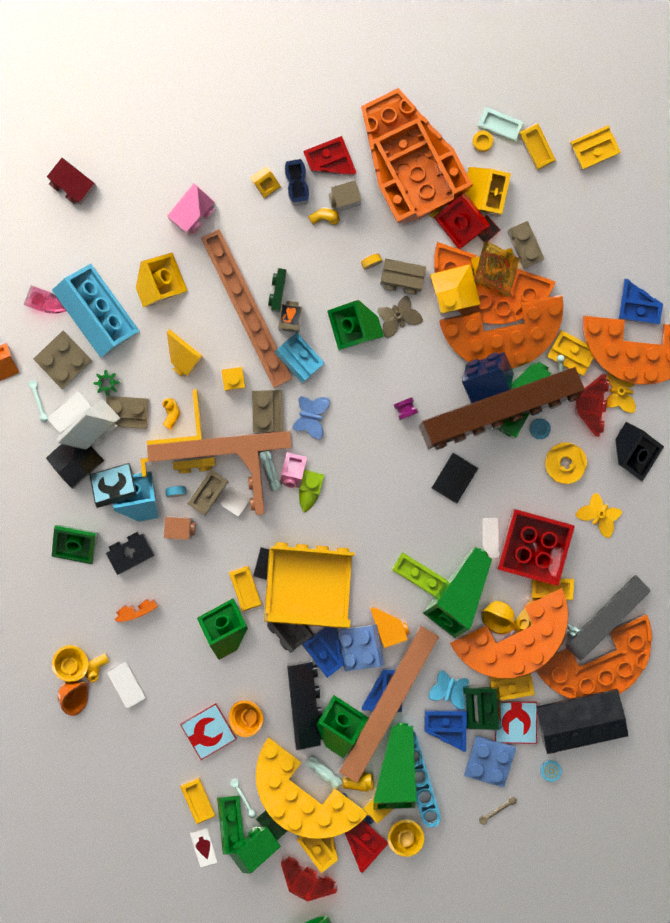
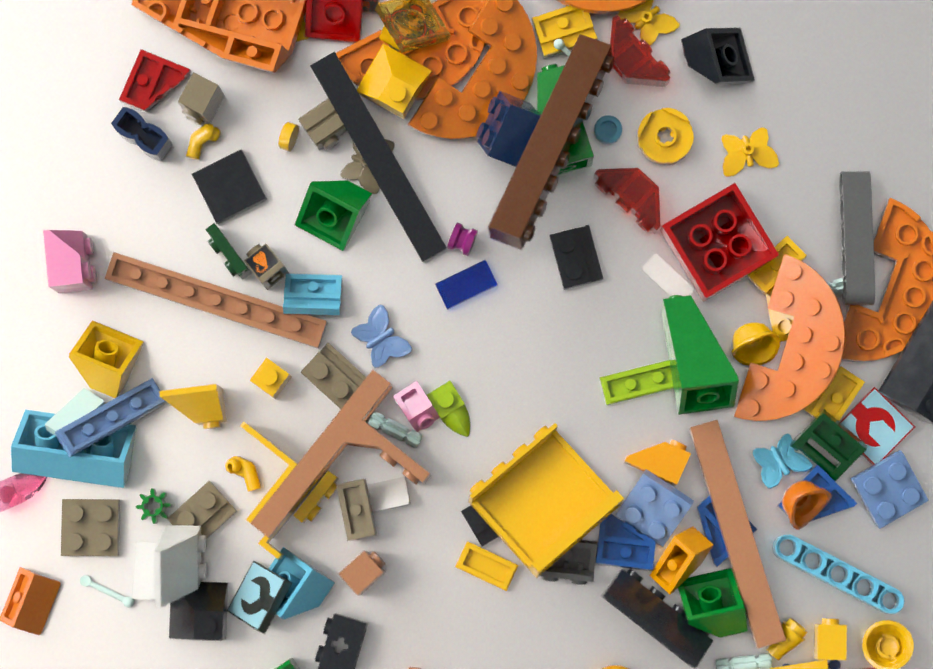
camera: 30 degrees left, 5 degrees down
medium azure tile [165,486,187,497] -> none
green slope [197,598,248,660] -> none
yellow slope [250,167,281,198] -> none
green slope [373,723,416,810] -> none
none -> light aqua tile [45,388,105,437]
none -> medium blue tile [55,378,167,457]
none -> black tile [192,149,267,225]
none -> black tile [310,51,447,262]
none -> clear blue tile [435,259,498,310]
none -> clear red slope [593,168,661,234]
none -> light orange slope [649,526,714,594]
none -> orange helmet [782,480,832,530]

